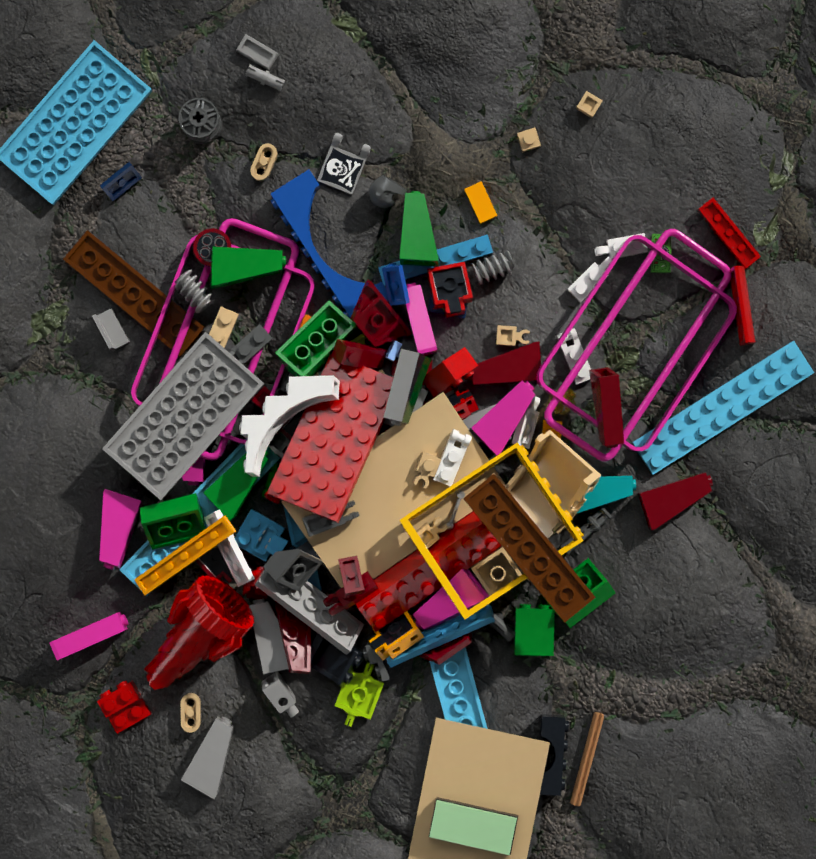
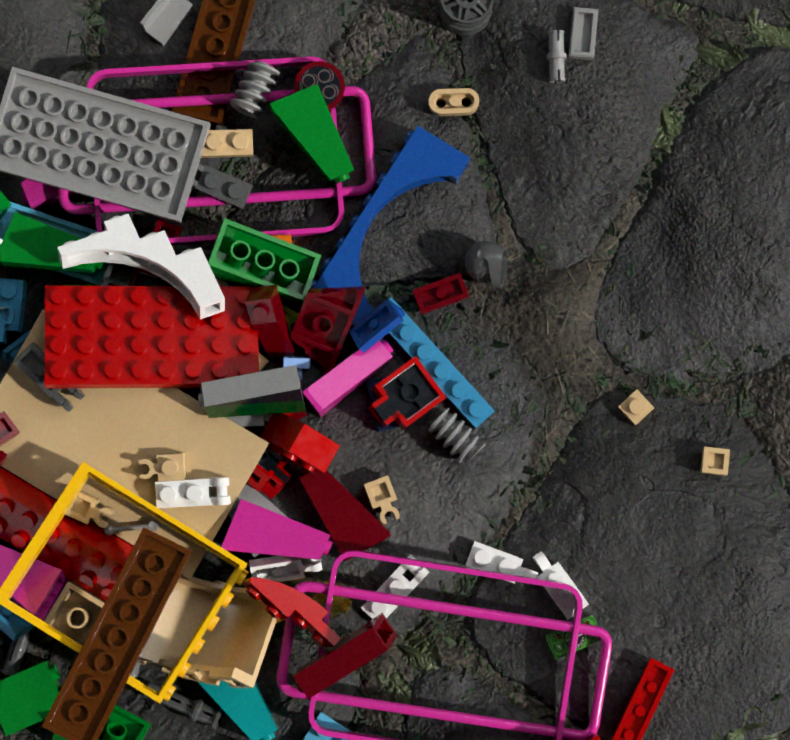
camera: 65 degrees right, 5 degrees down
flag [317,133,371,195] -> none
green slope [399,191,439,267] -> none
light orange tile [464,181,497,224] -> none
none -> red slope [242,577,341,648]
none -> dark red plate [412,272,470,316]

